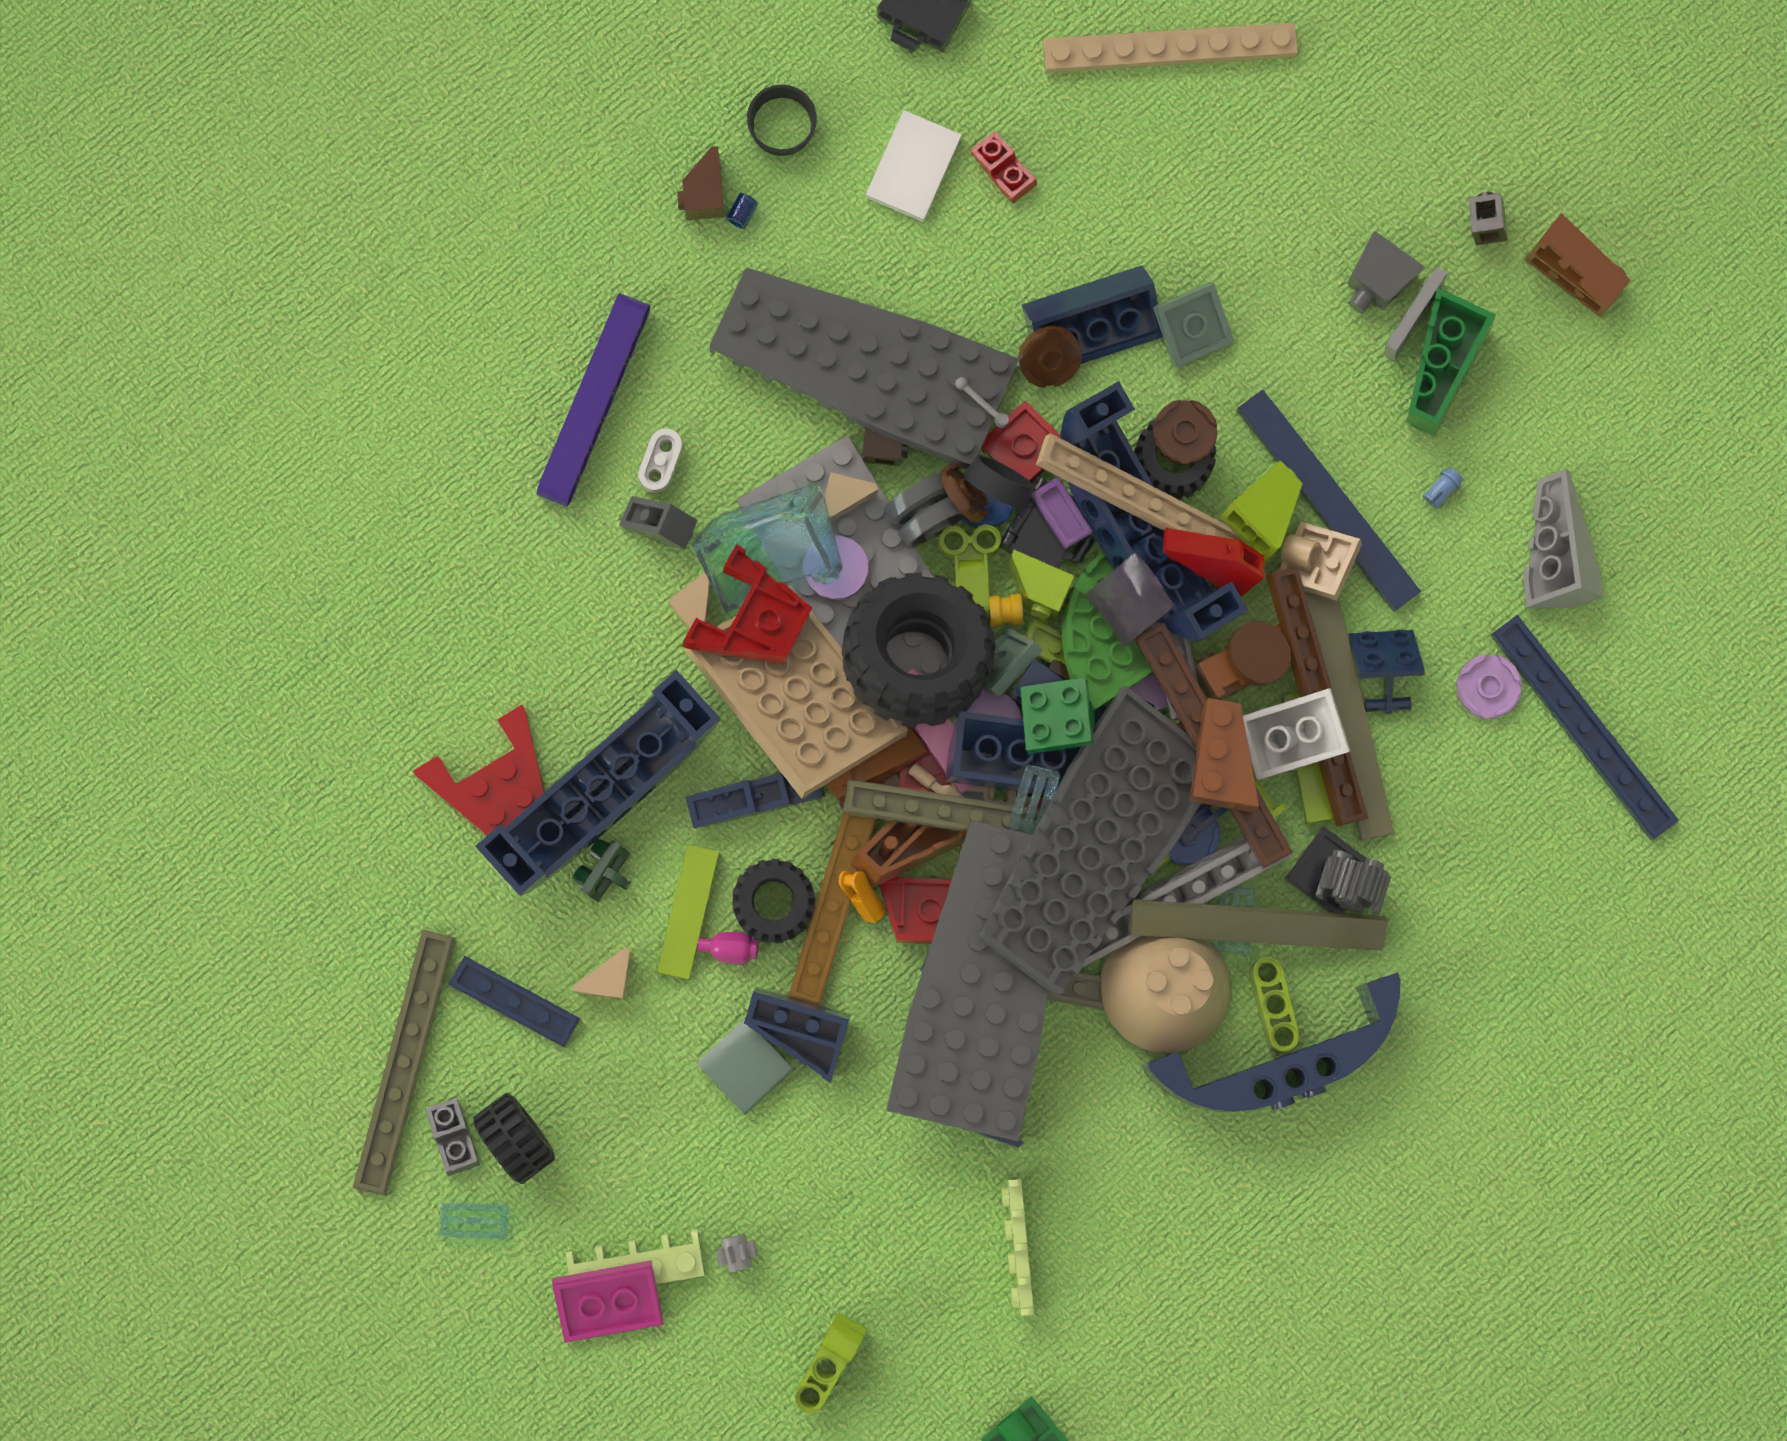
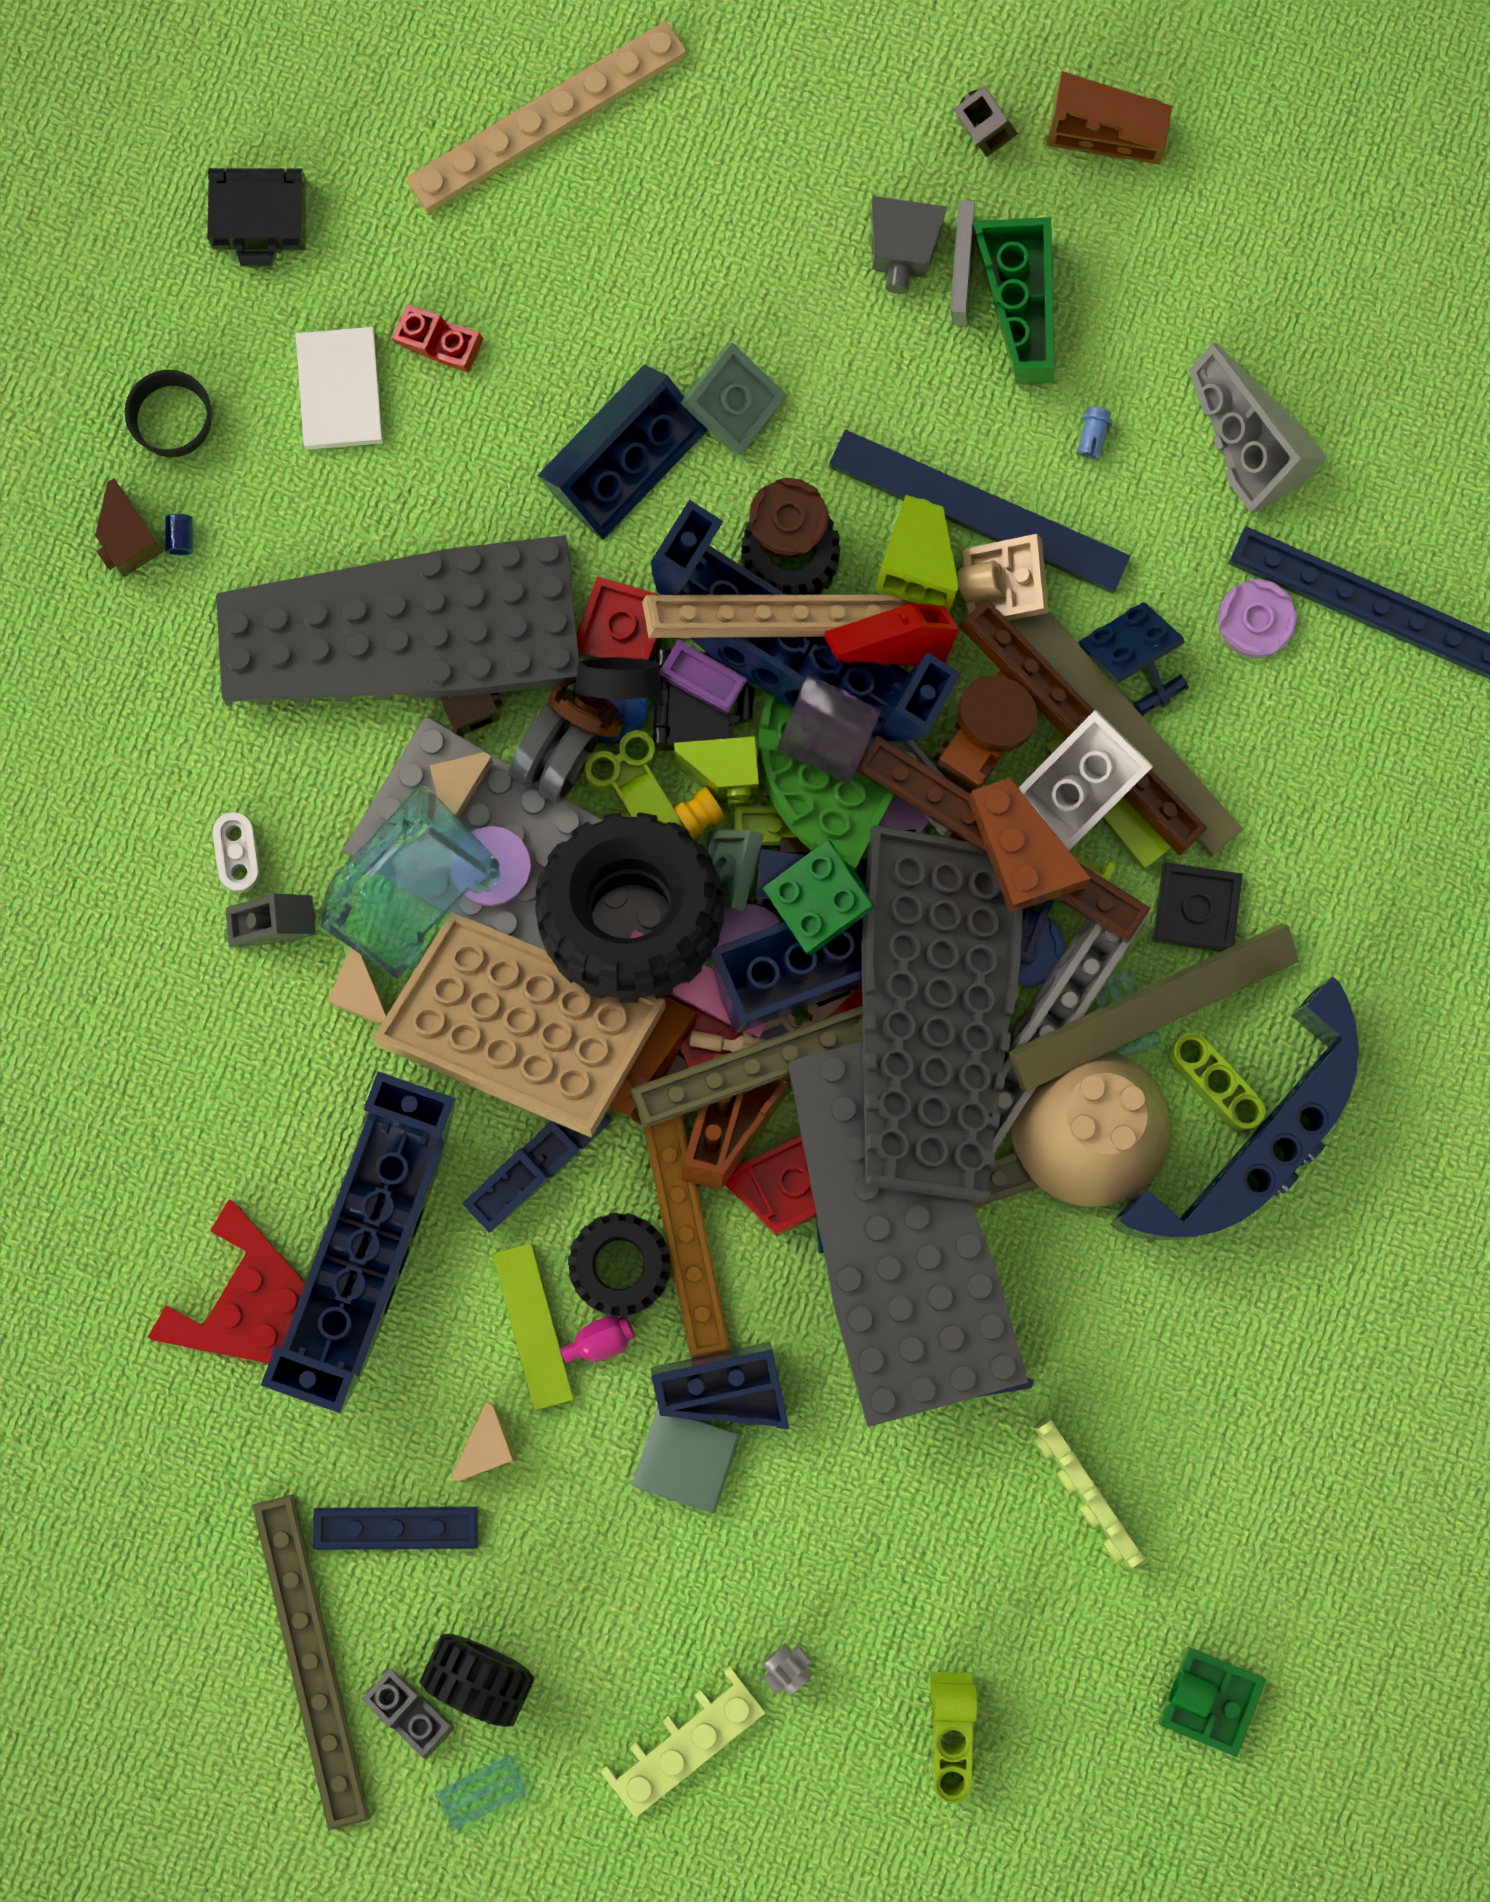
camera: 25 degrees left, 0 degrees up
dark purple beam [536,293,650,507] -> none
dark pink tile [552,1260,664,1343] -> none
dark green hips [572,839,631,903] -> none
red wing [682,544,812,664] -> none
light orange bar [838,870,885,923] -> none
light grey hinge [955,377,1009,428] -> none
clear light blue tile [1009,765,1060,833] -> none
reddish brown tile [1018,326,1082,388] -> none
dark grey brick [1316,850,1391,915] -> none

